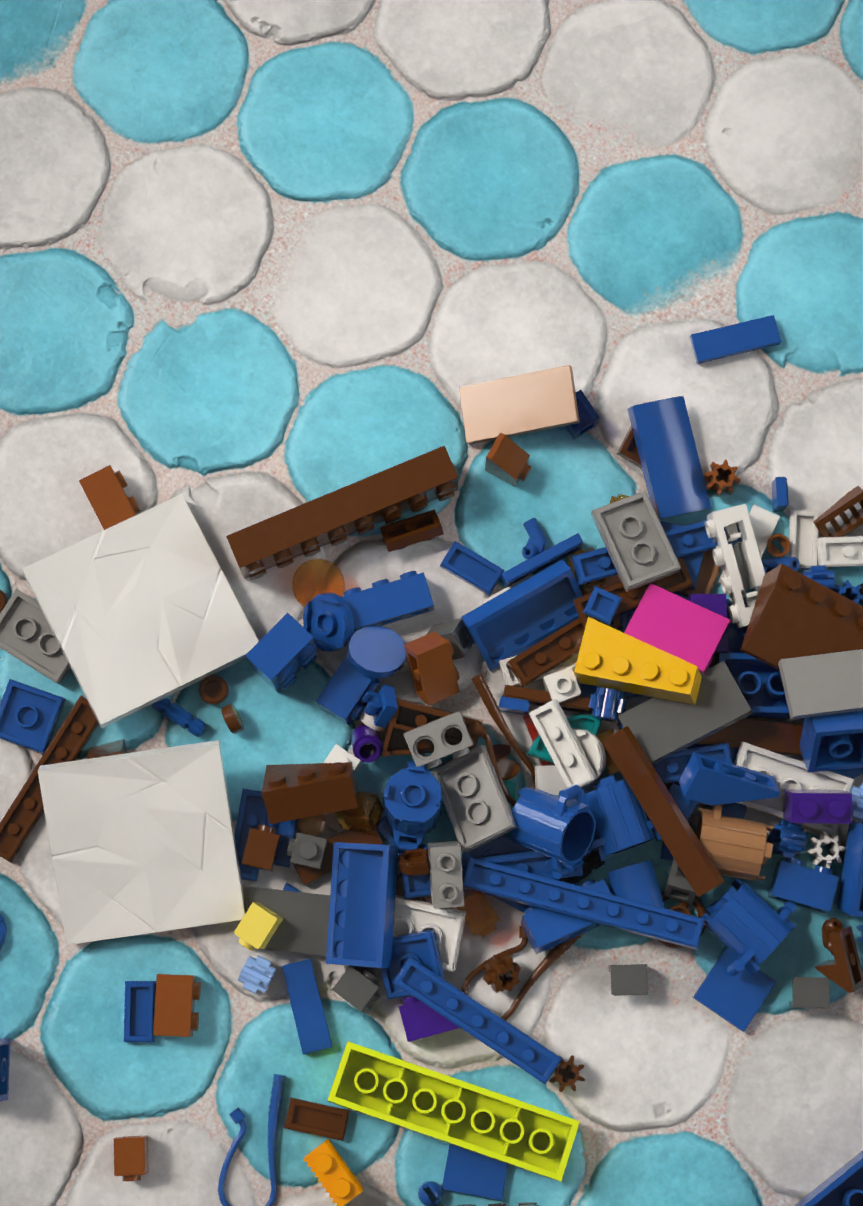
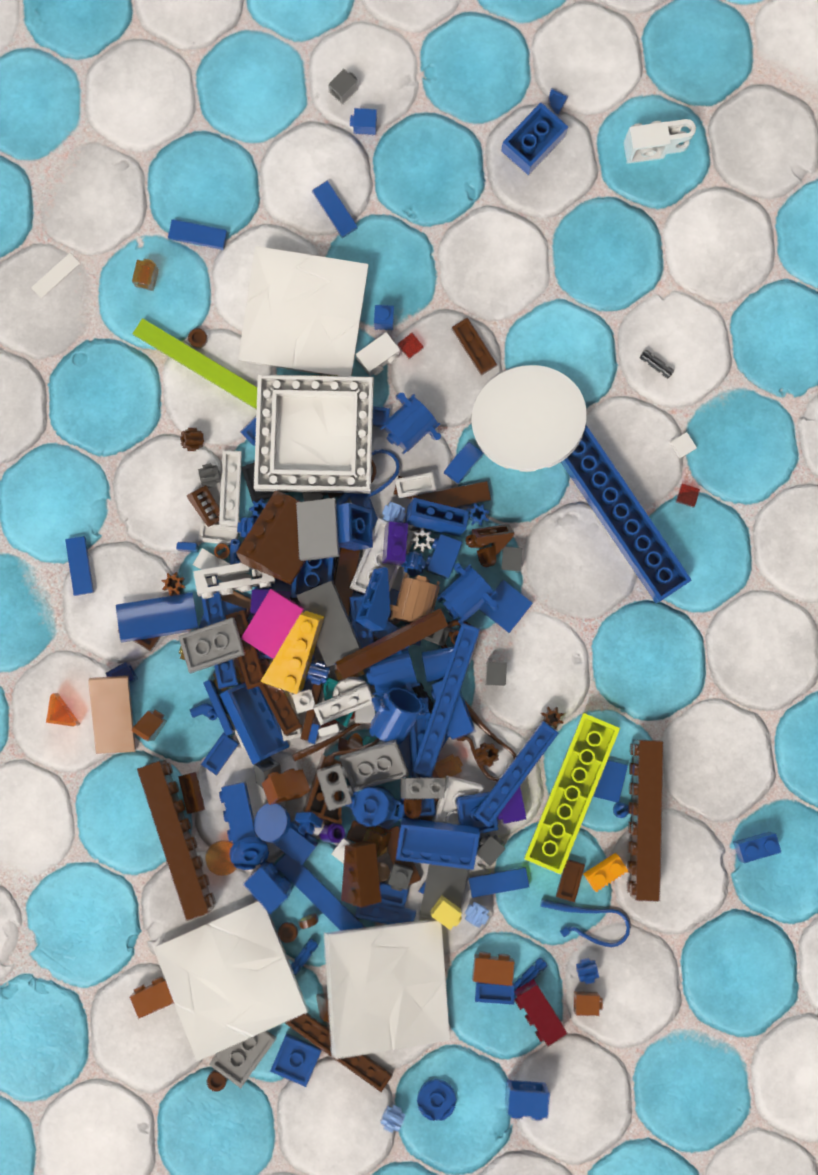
camera: 90 degrees left, 5 degrees up
reddish brown brick [242,825,281,872] -> none
blue tile [582,586,622,626] -> none
none -> clear orange slope [46,693,81,727]
none -> blue tile [275,854,366,931]
none -> white tile [318,723,341,737]
none -> reddish brown tile [346,820,371,843]
none -> reddish brown tile [477,546,496,568]
none -> dark red brick [514,979,568,1046]
none -> blue axle [515,958,548,989]
none -> blue gear [576,958,599,984]

